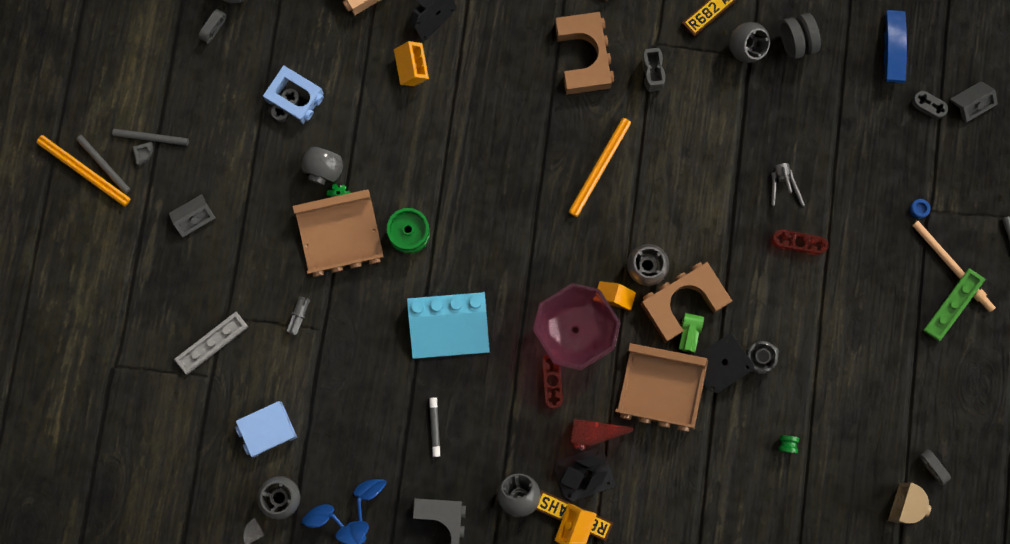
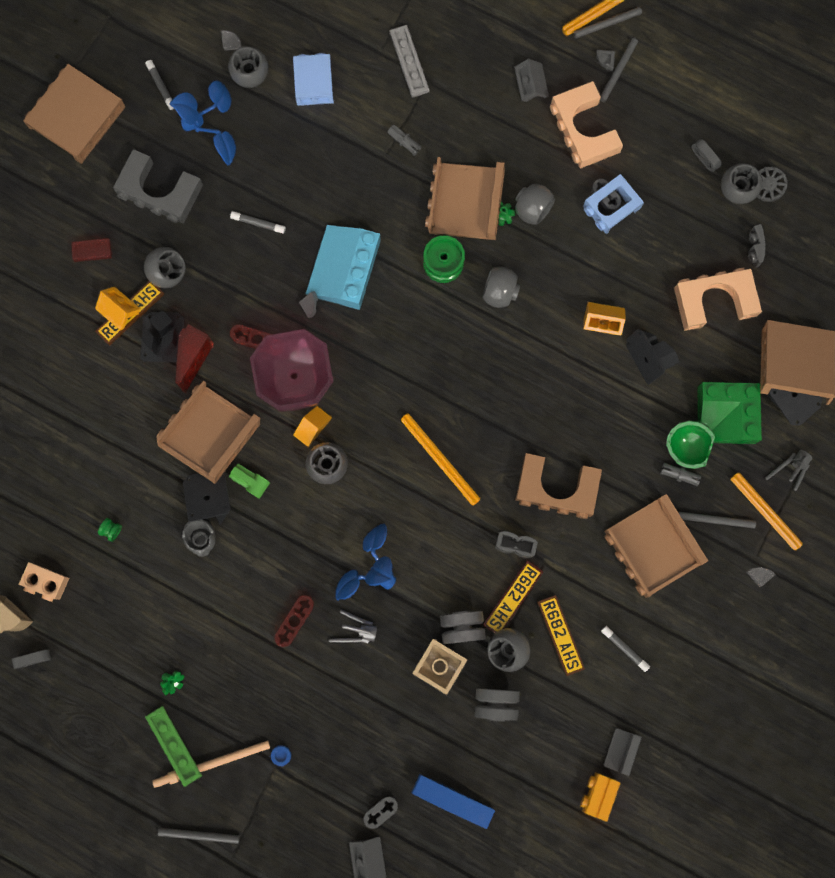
camera: 110 degrees right, 0 degrees up
medium nougat arch [640,262,732,343] -> none
none -> light nougat brick [19,562,69,602]
none -> green plant [160,671,184,695]
none -> dark grey tile [299,291,318,318]
none -> blue plant [336,523,396,600]
none -> tan brick [412,639,467,695]
none -> flat silver wheel [440,611,486,644]
none -> dark grey wheel [482,266,520,308]
none -> tile [483,561,543,633]
none -> light nougat arch [550,82,623,168]

